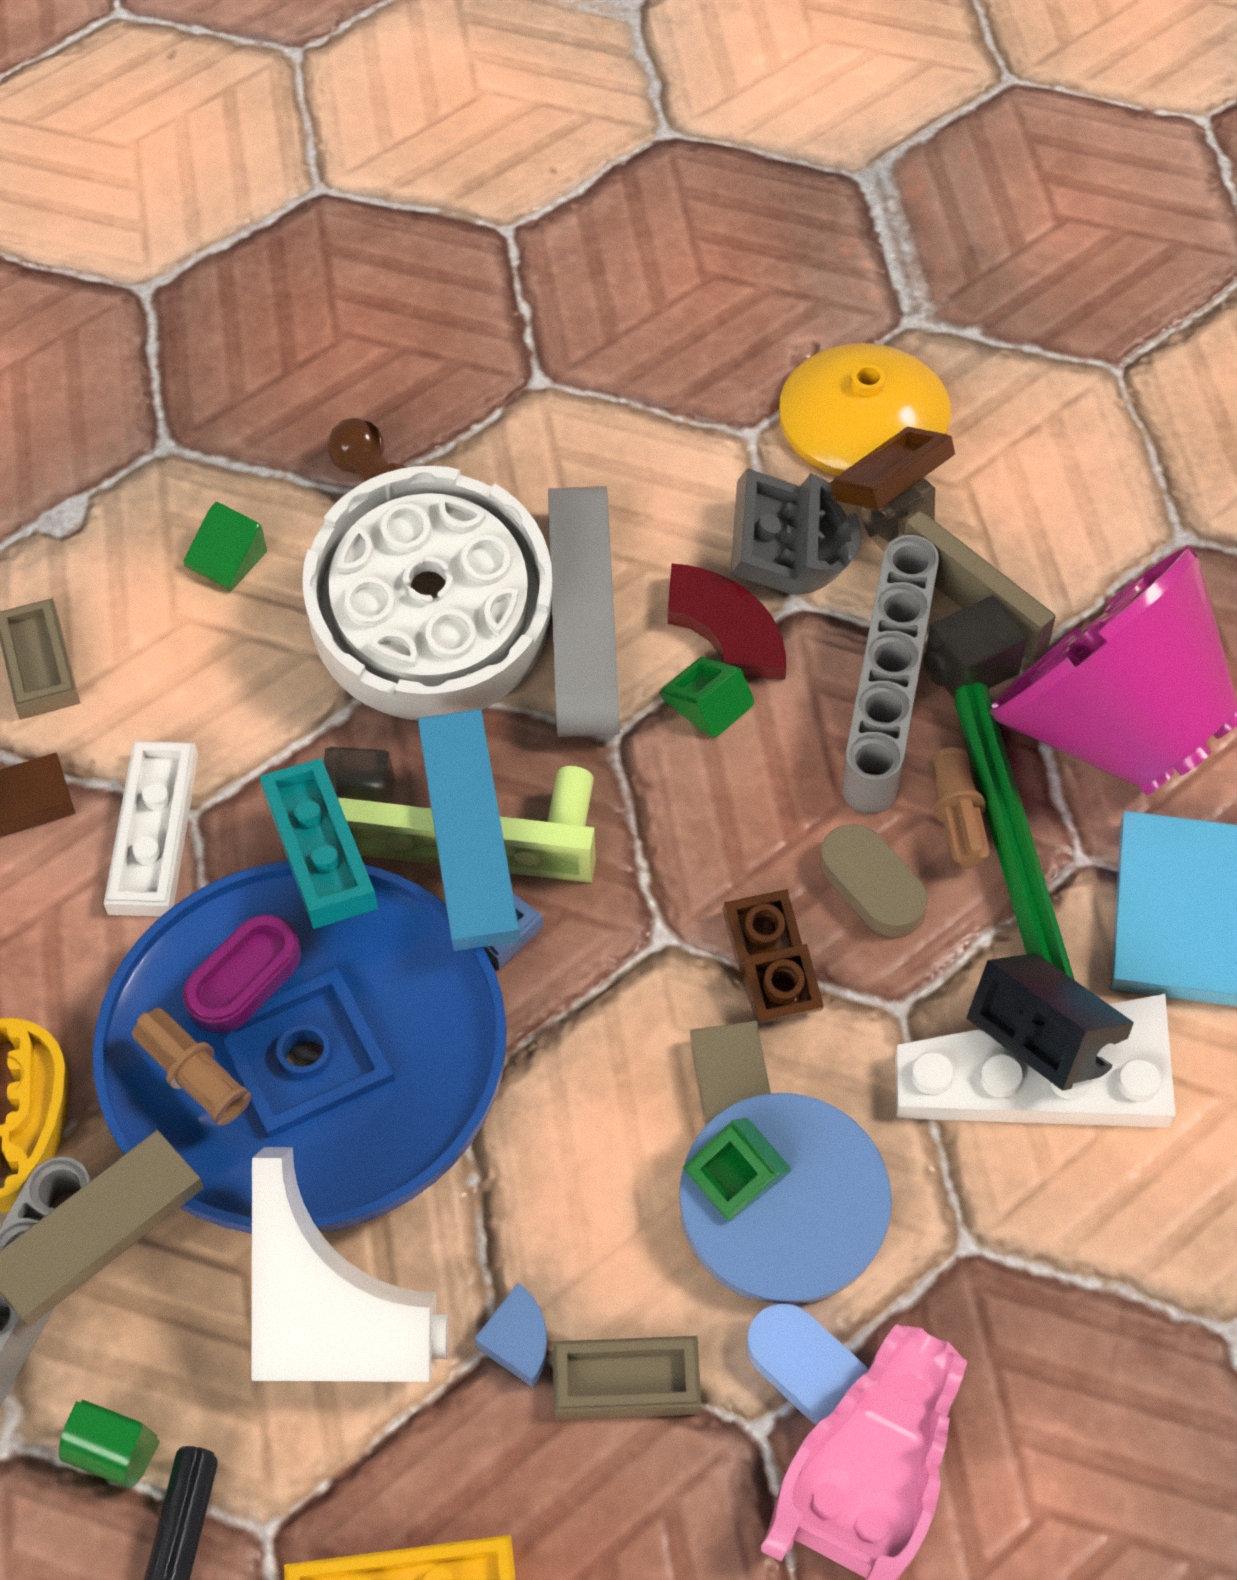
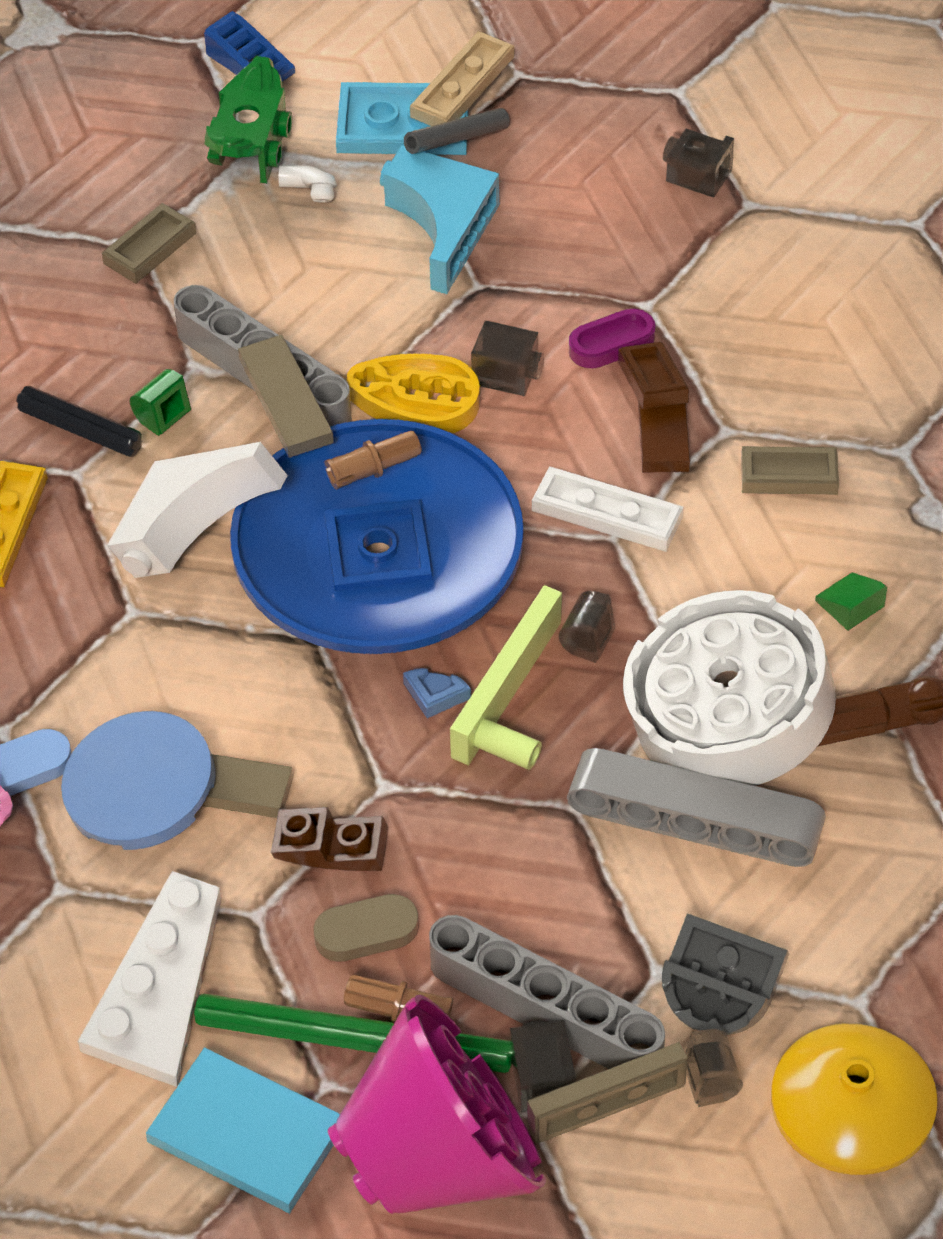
camera: 110 degrees right, 5 degrees down
magenta tile [183,915,301,1033] -> none
teal plate [259,758,378,929] -> none
dark azure tile [418,709,520,952] -> none
medium blue tile [474,1283,547,1388] -> none
dark tan tile [553,1336,702,1421] -> none
green slope [659,656,754,738] -> none
dark red tile [667,563,786,680] -> none
green slope [682,1118,791,1222] -> none
reddish brown tile [830,426,955,511] -> none
black hinge [966,953,1134,1091] -> none

